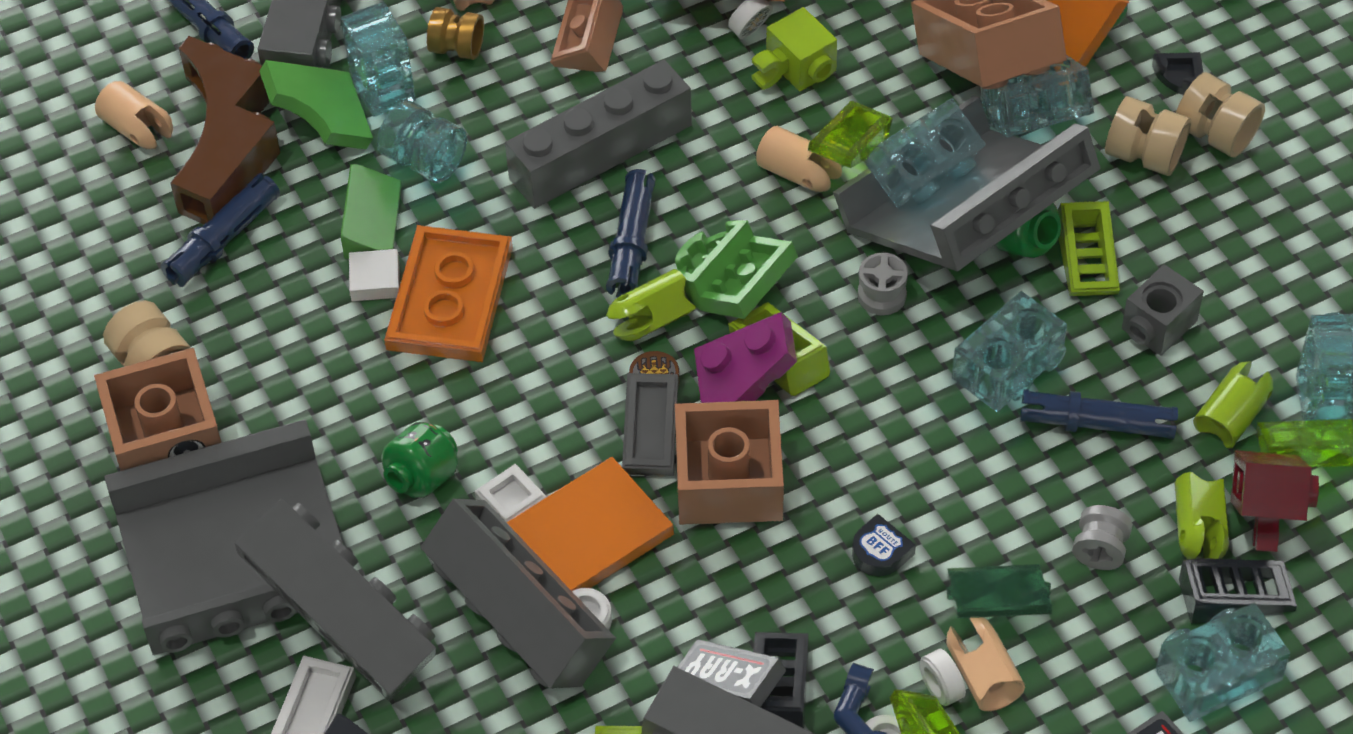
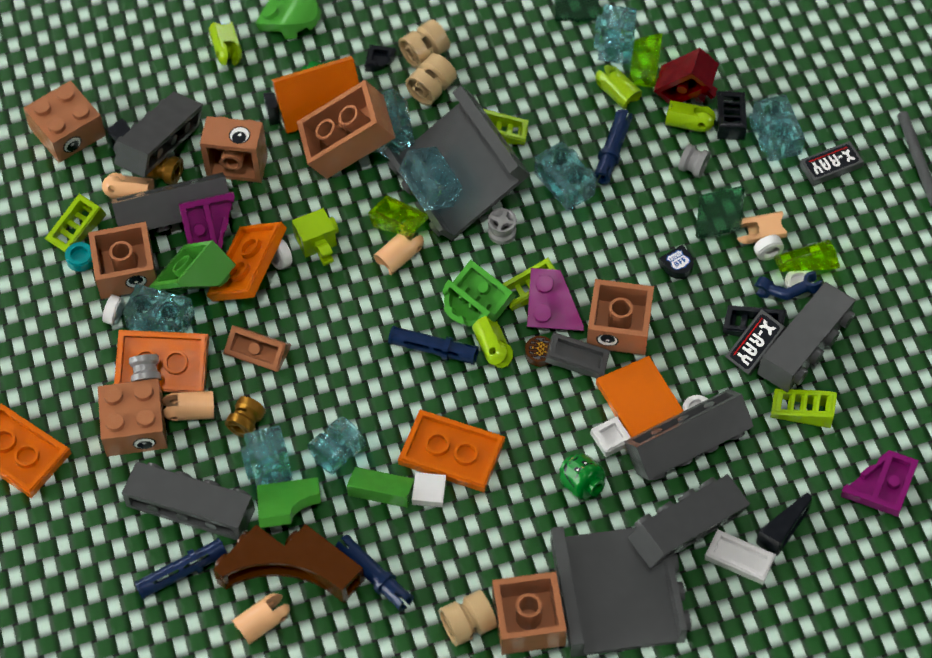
camera: 80 degrees left, 5 degrees up
dark grey brick [505,59,692,209] -> none
dark grey brick [1122,264,1204,356] -> none

